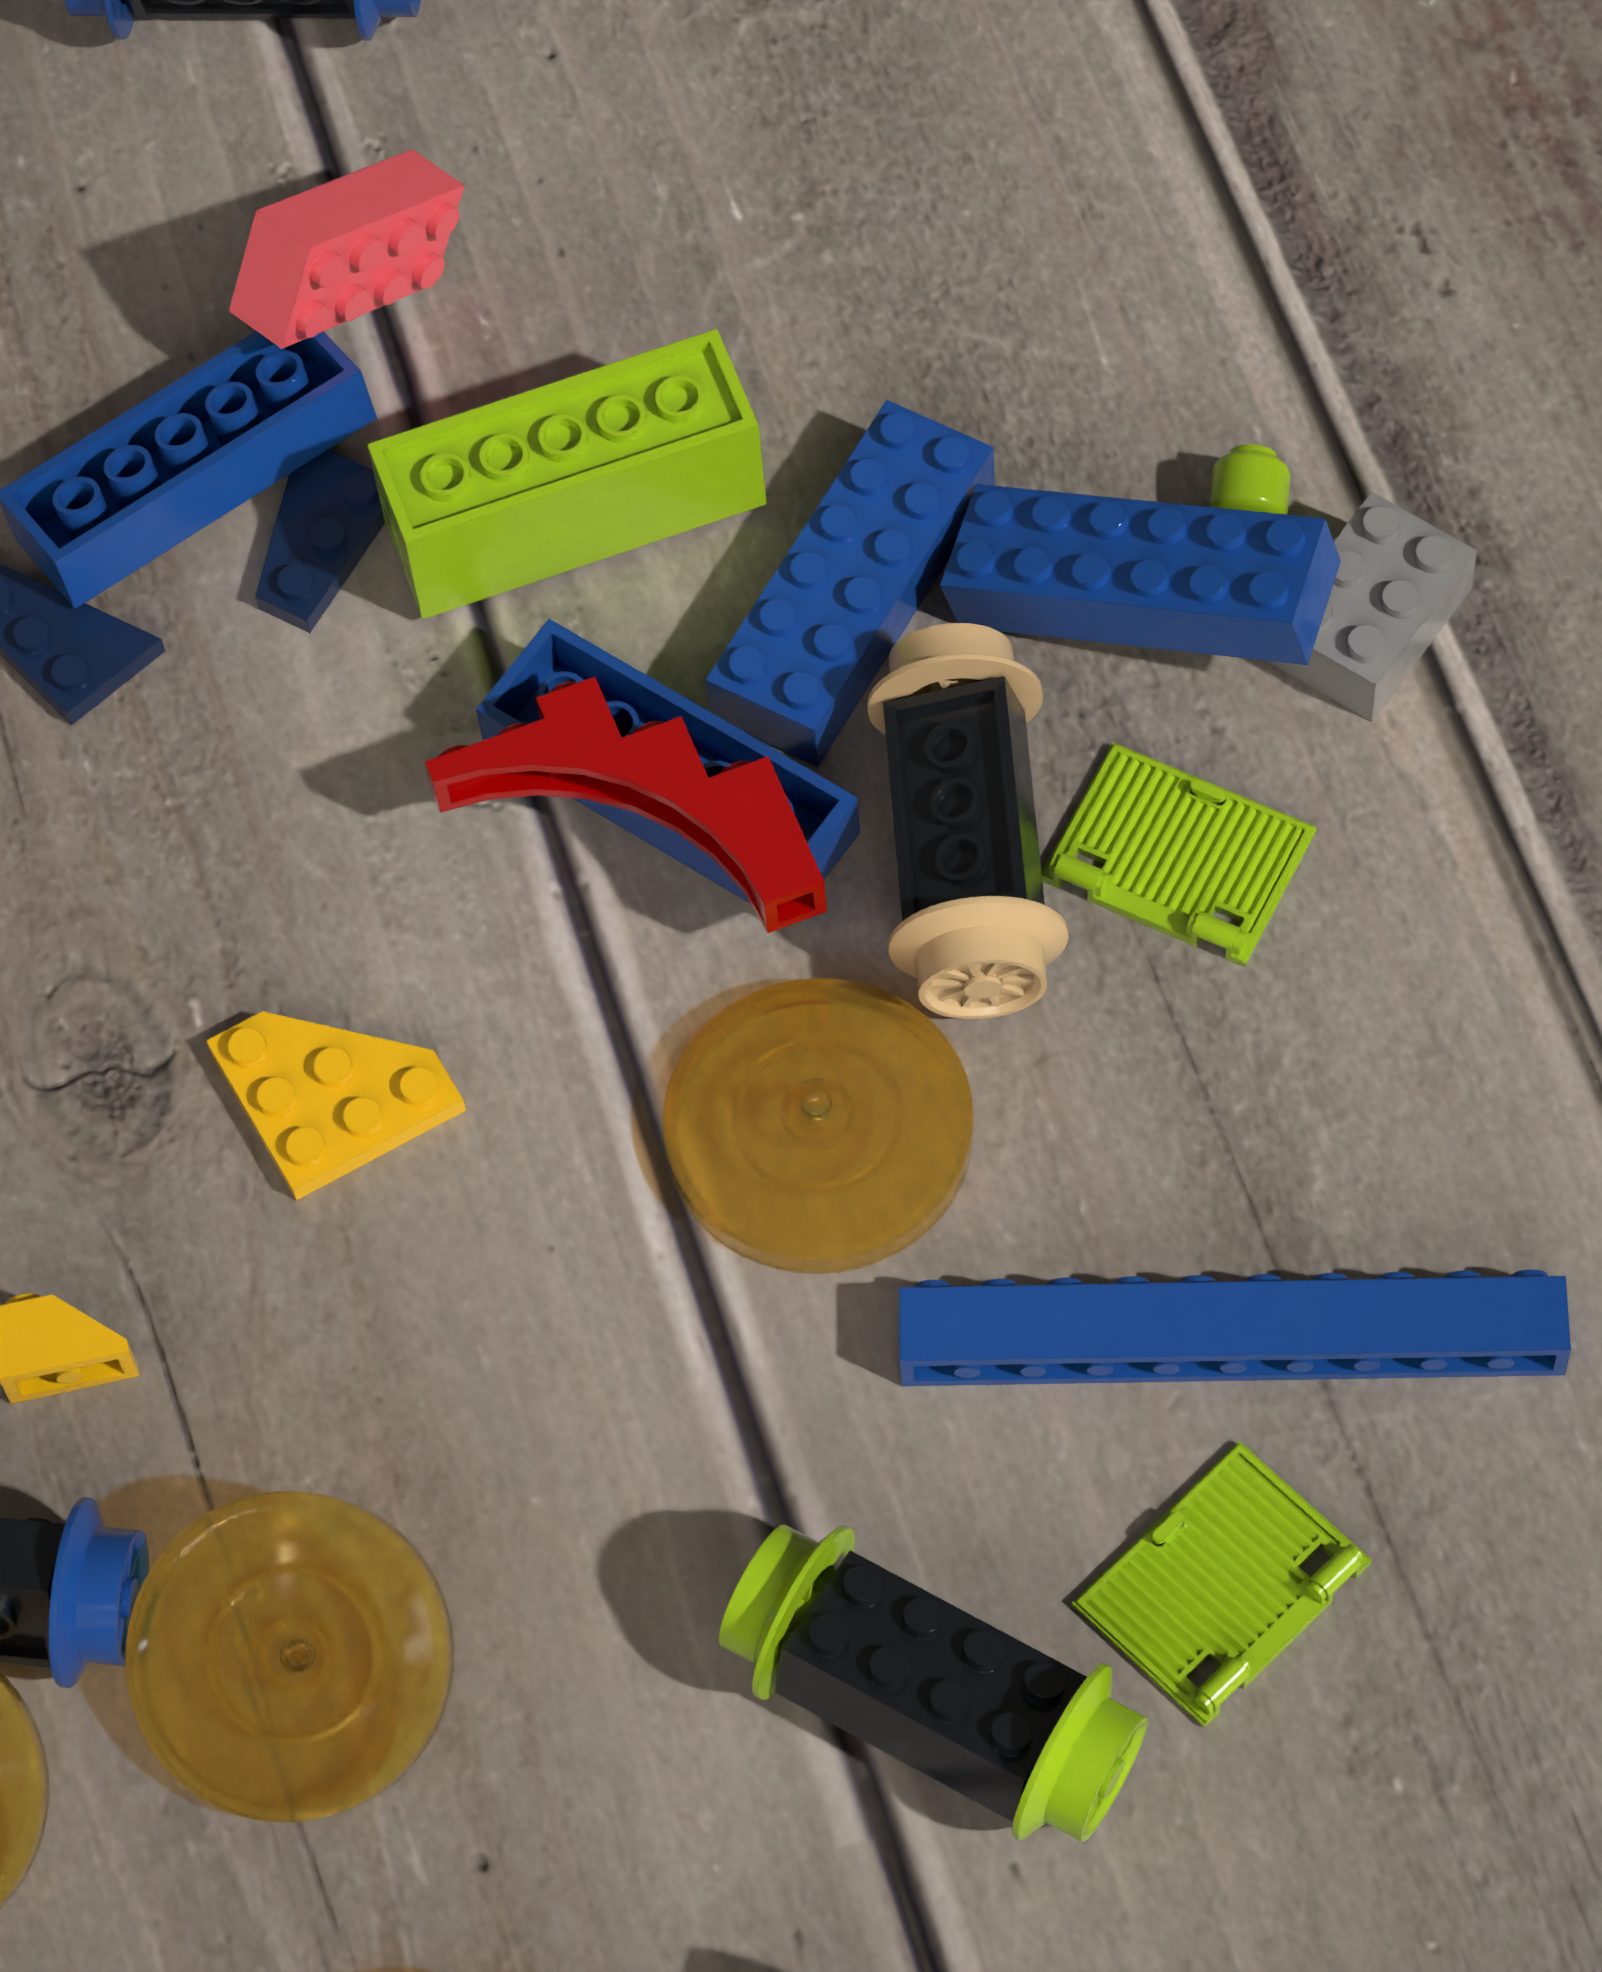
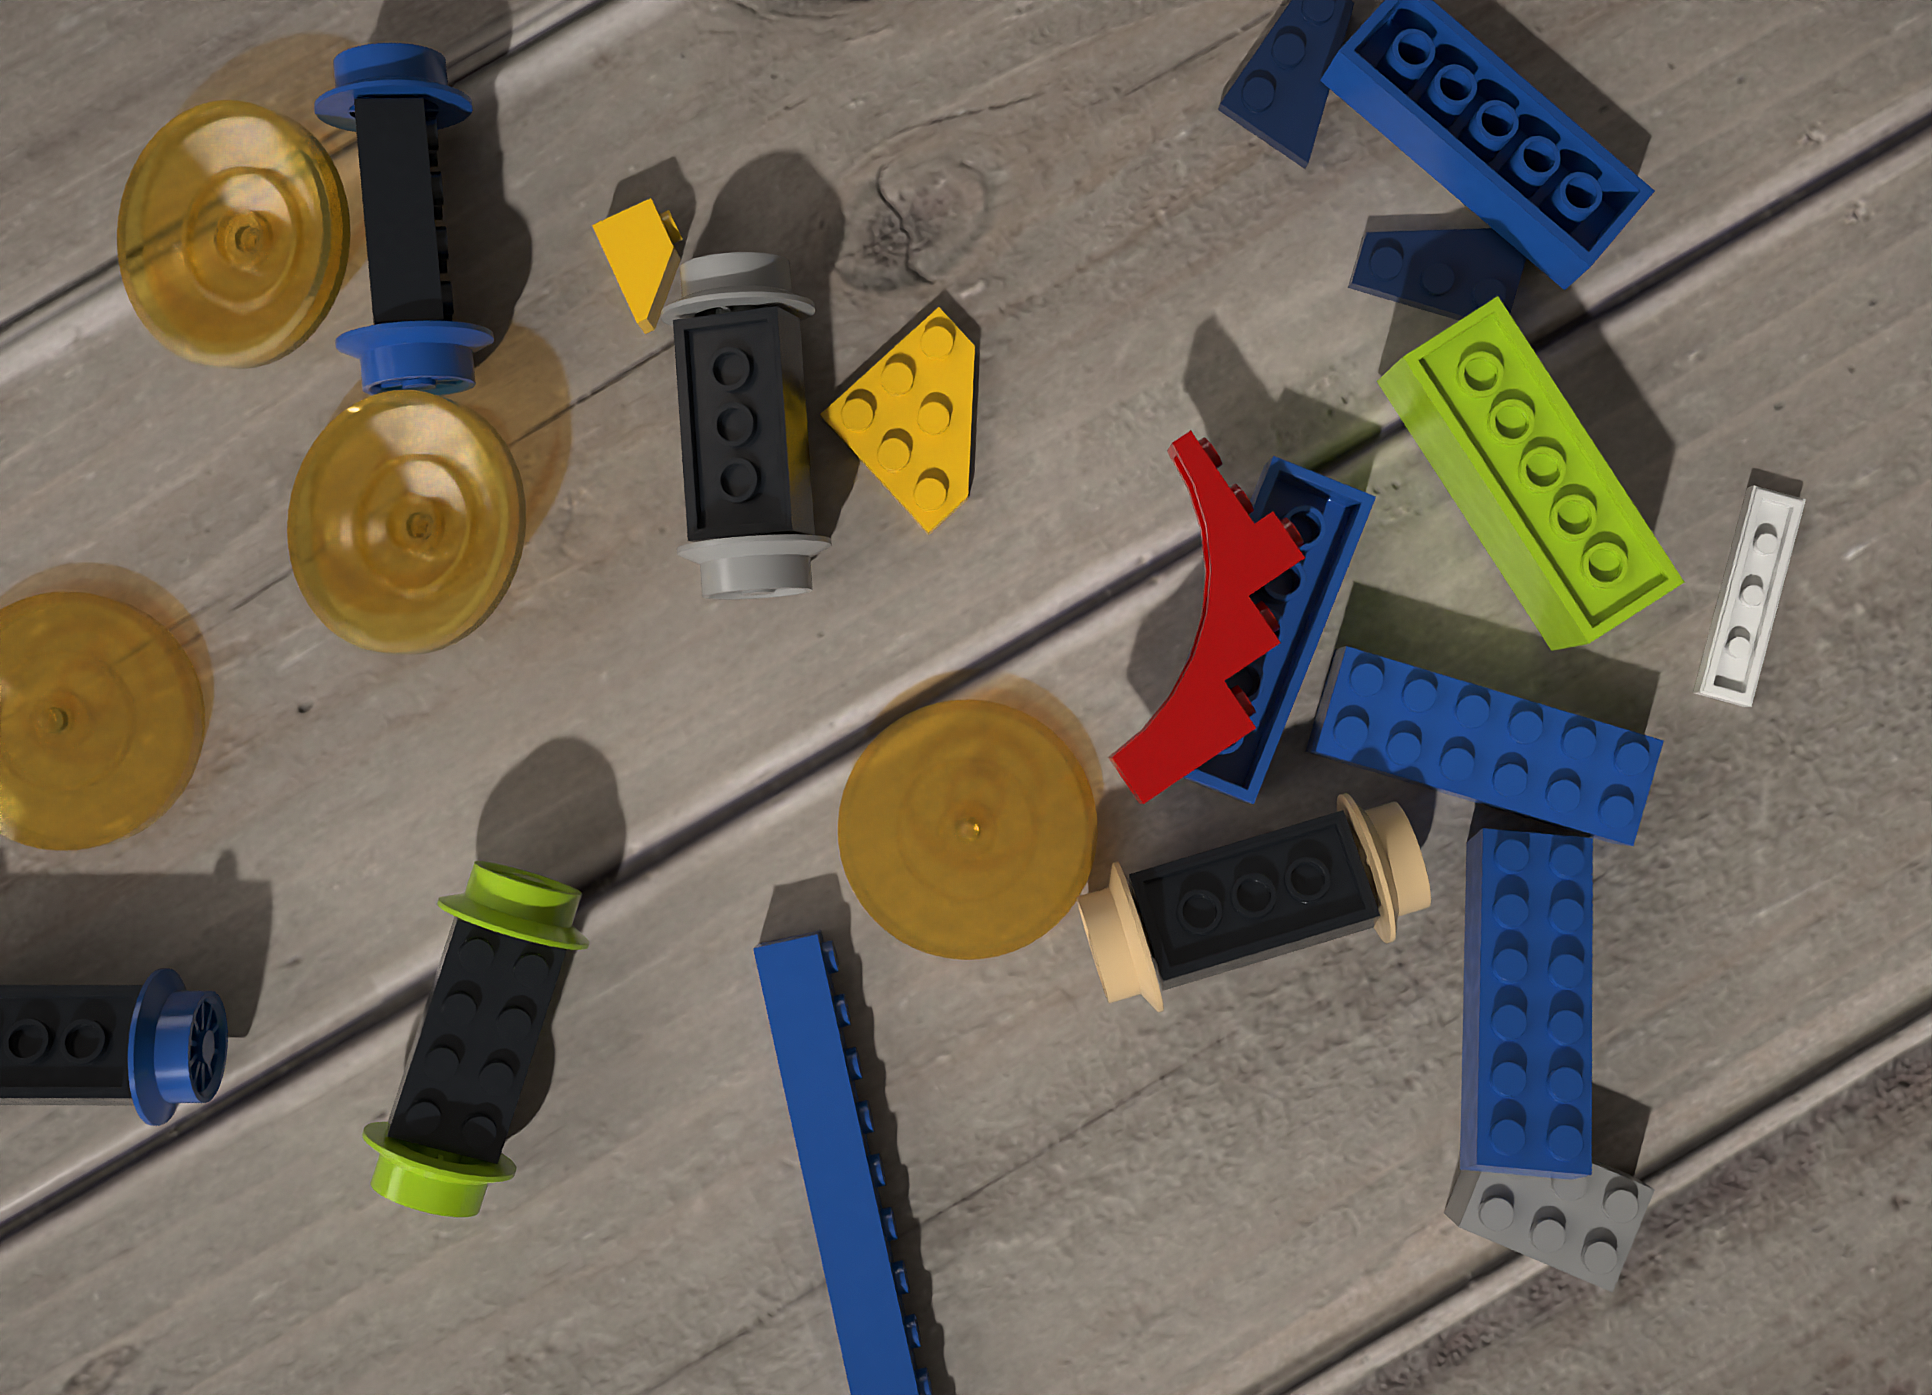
camera: 75 degrees right, 25 degrees up
coral brick [229,149,465,349] -> none
lime window [1042,742,1317,967] -> none
lime window [1071,1441,1372,1728] -> none
lime head [1209,444,1291,515] -> none
none -> black brick [661,252,832,600]
none -> white tile [1693,485,1806,707]

